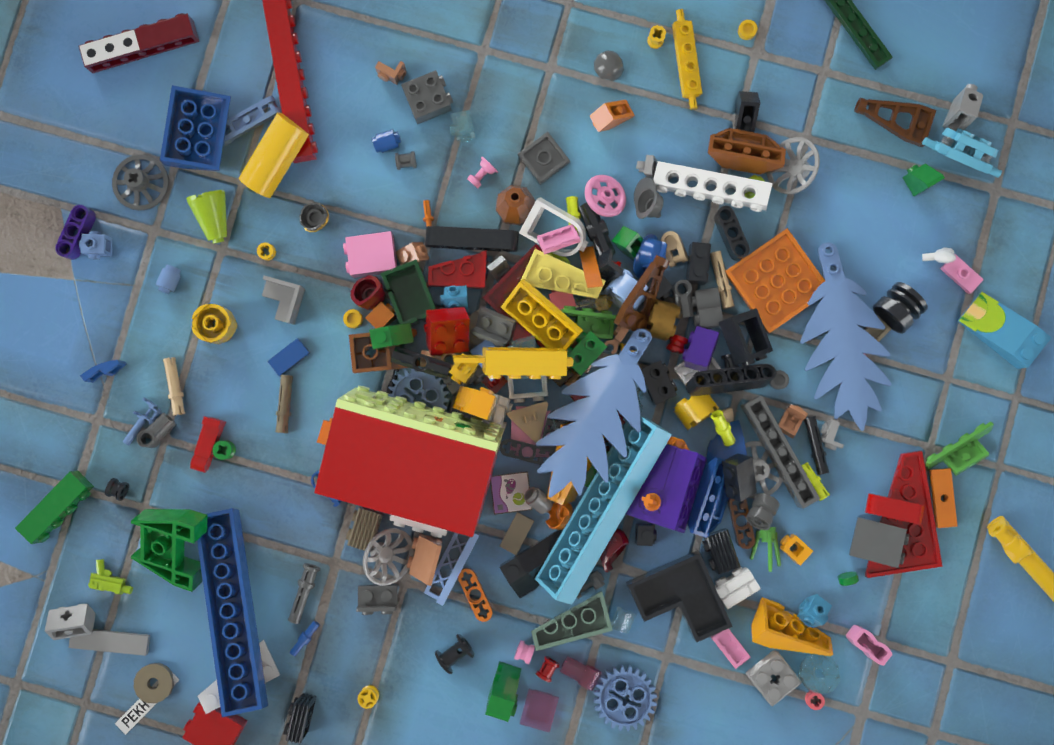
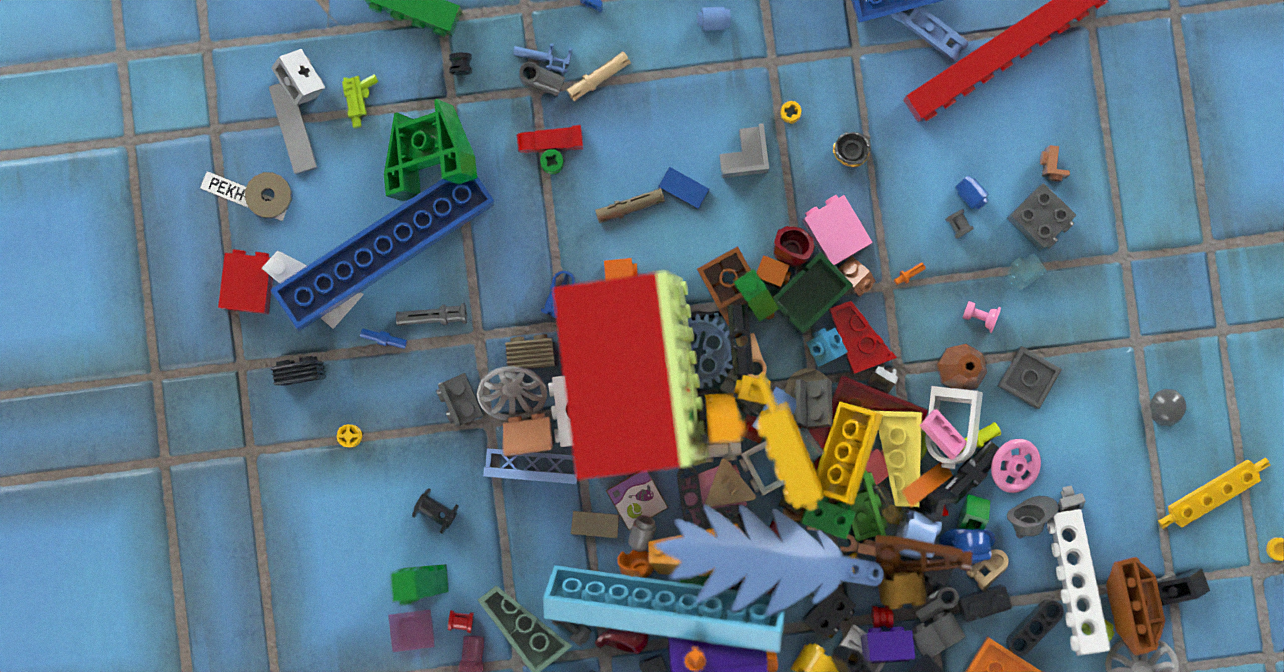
camera: 65 degrees right, 0 degrees up
lime cone [186,190,227,244] -> none
yellow brick [192,304,237,344] -> none
yellow brick [239,112,309,198] -> none
yellow tile [343,309,363,329] -> none
red brick [424,307,470,355] -> none
black beam [425,226,519,252] -> none
orange beam [458,568,493,622] -> none
black wedge [499,529,563,598] -> none
bright pink wheel [514,640,535,664] -> none
orange slope [590,100,635,132] -> none
yellow bush [647,25,666,49] -> none
tan pin [710,251,735,309] -> none

